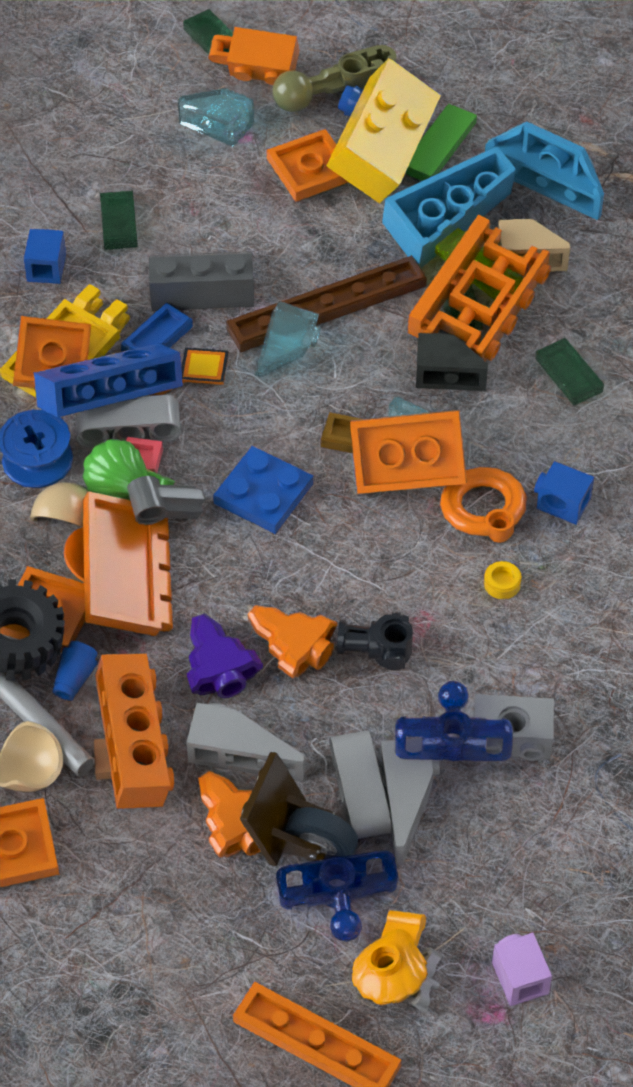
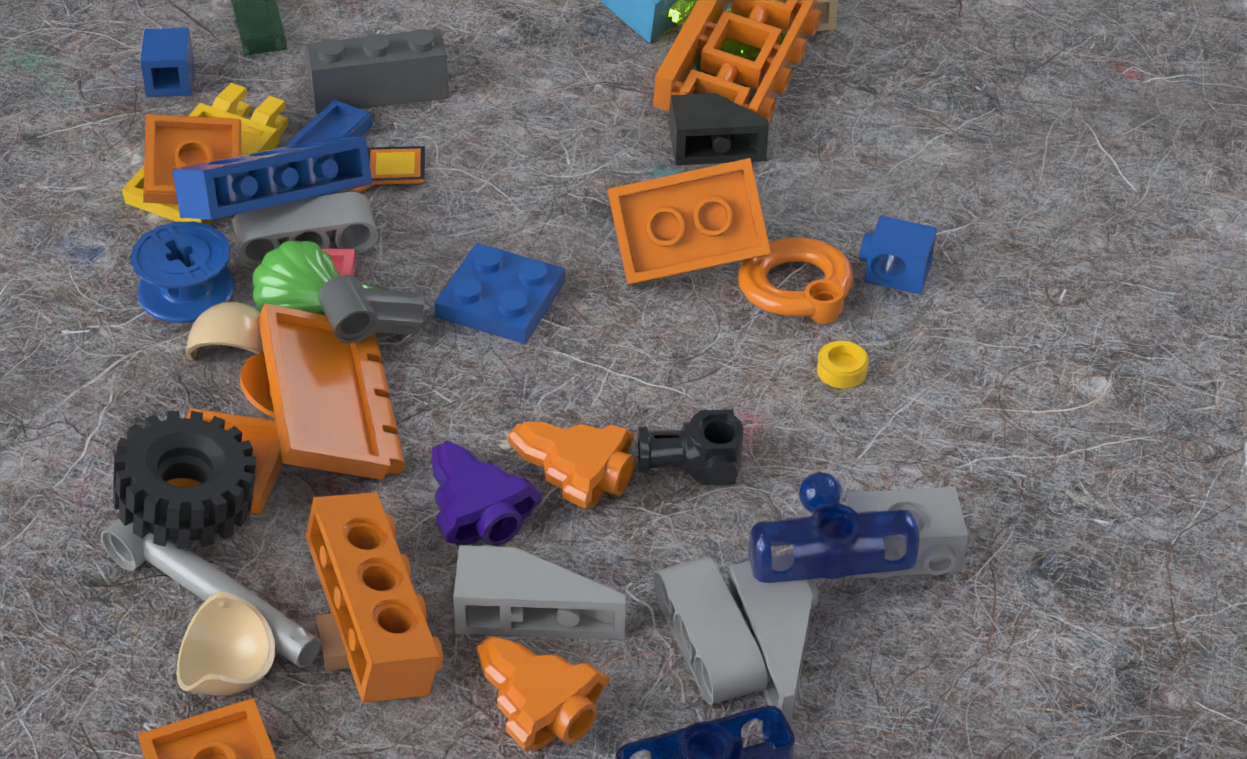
camera: 10 degrees left, 10 degrees down
blue cone [52,641,98,701] -> none
reddish brown tile [226,255,427,353] -> none
dark brown plate [240,752,358,866] -> none
clear light blue slope [255,301,321,377] -> none
pearl gold tile [321,412,361,454] -> none
clear green tile [535,338,604,406] -> none

